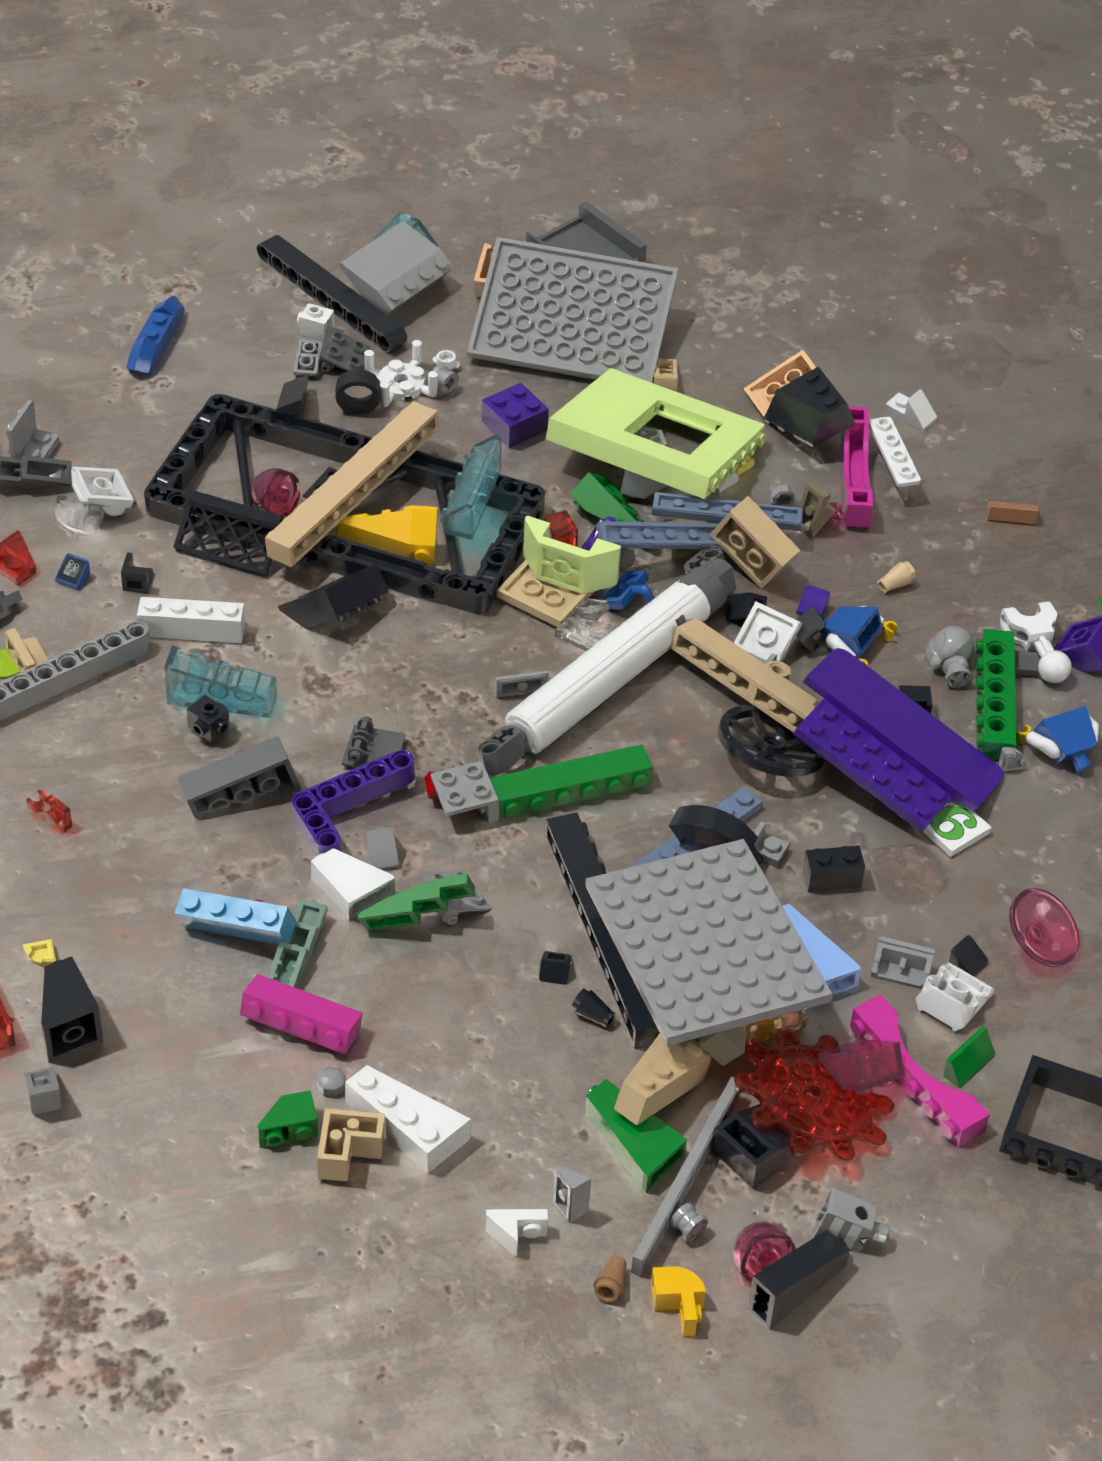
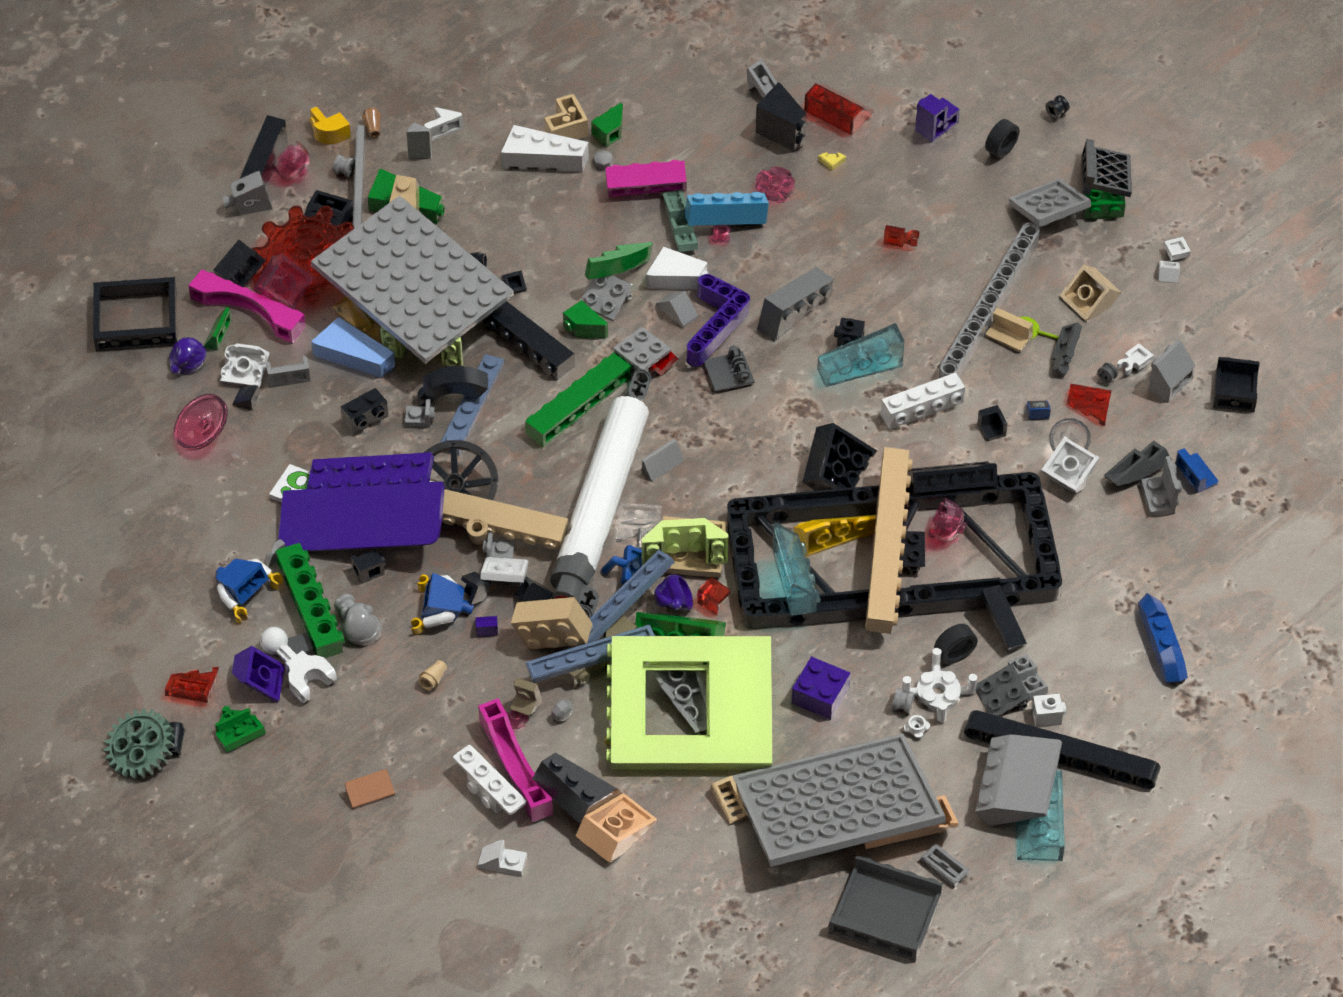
camera: 155 degrees right, 5 degrees up
none -> dark purple piece [169,337,206,374]
none -> black hinge [213,239,266,287]
none -> green slope [563,300,608,339]
none -> clear pink plate [755,167,795,203]

